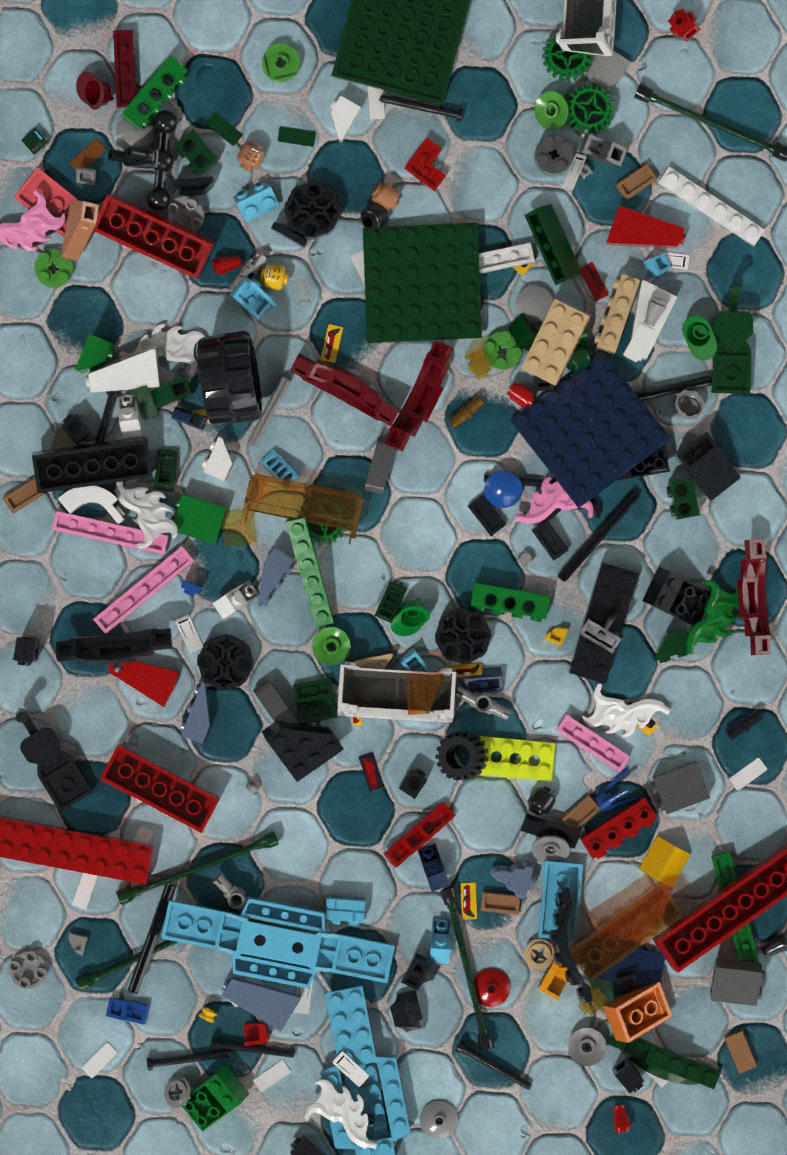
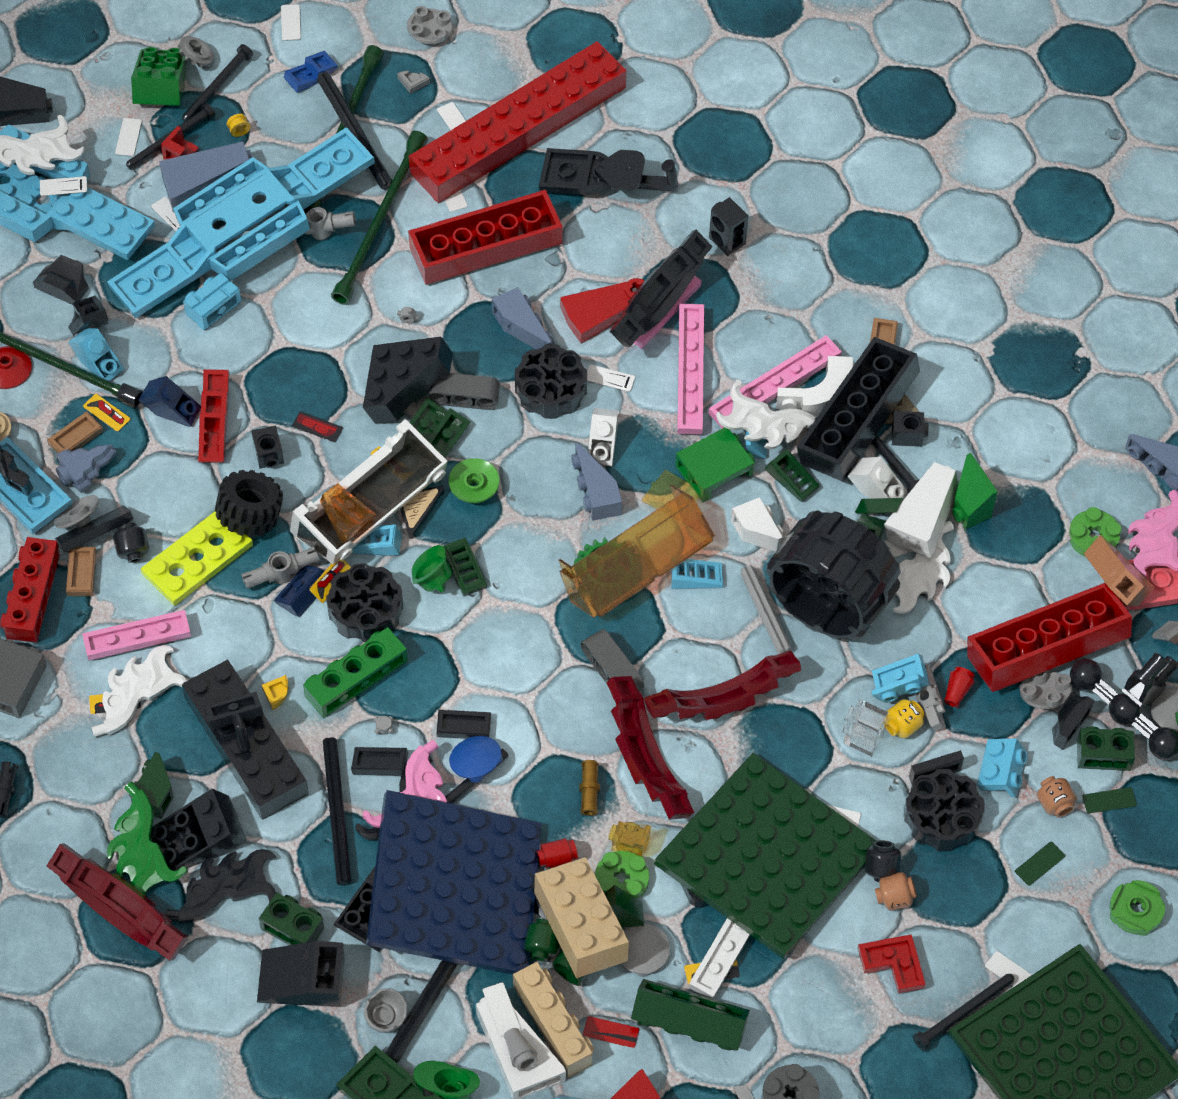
camera: 135 degrees right, 30 degrees down
blue plate [181,580,202,596] -> none
green plate [286,515,334,627] -> none
yellow sticker [321,324,343,363] -> none
white slope [330,96,361,143] -> none
blue plant [595,768,640,811] -> none
none -> black piece [165,849,276,924]

